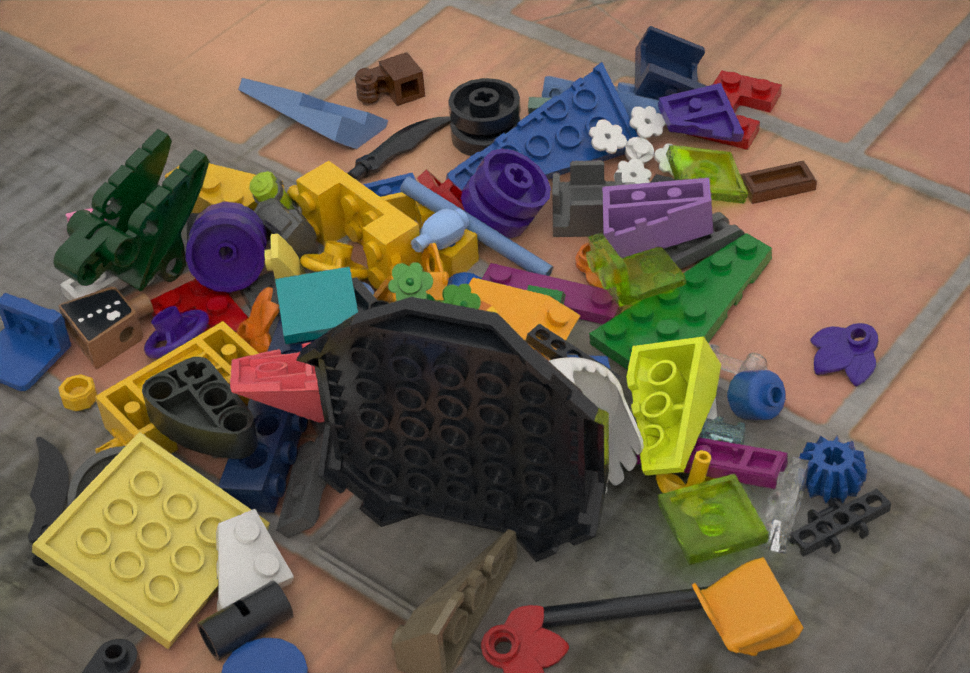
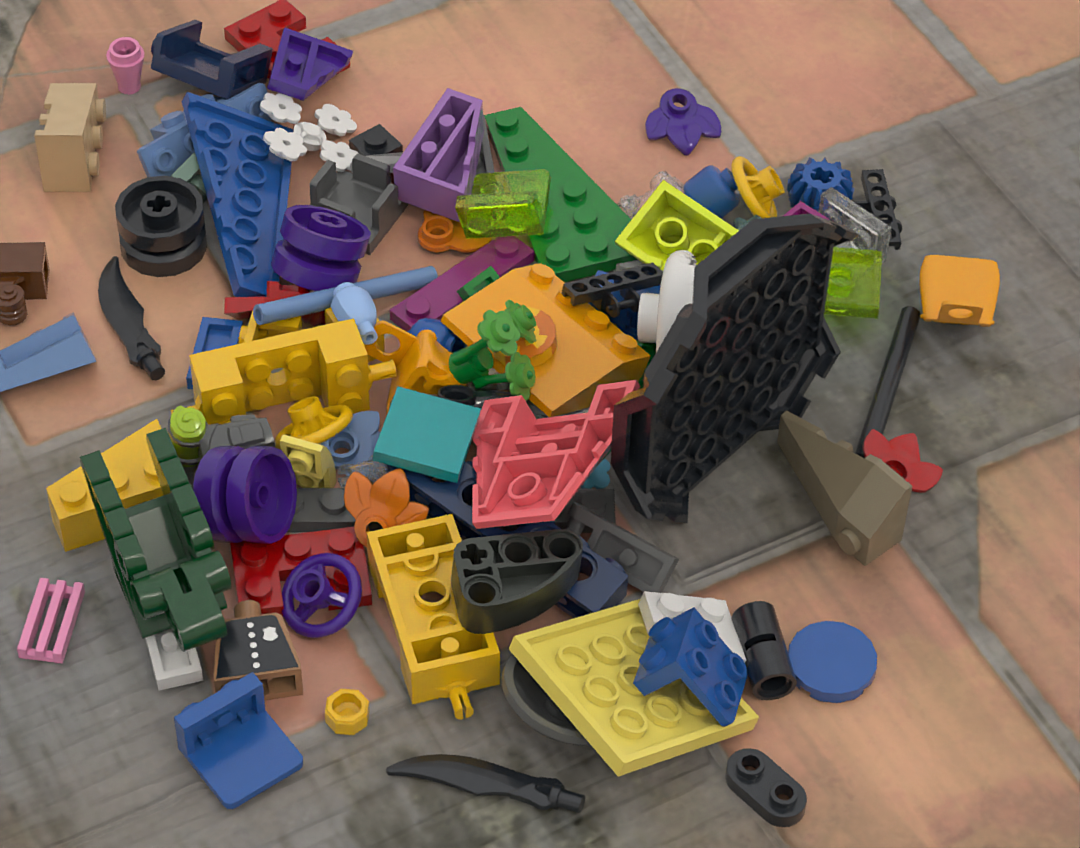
camera: 70 degrees left, 5 degrees up
clear neon green plate [666,145,748,204] -> none
reddish brown tile [740,161,817,204] -> none
none -> tan wedge [34,83,106,192]
none -> bright pink cone [106,37,144,95]
none -> blue bracket [633,607,748,727]
none -> yellow piece [731,156,785,219]

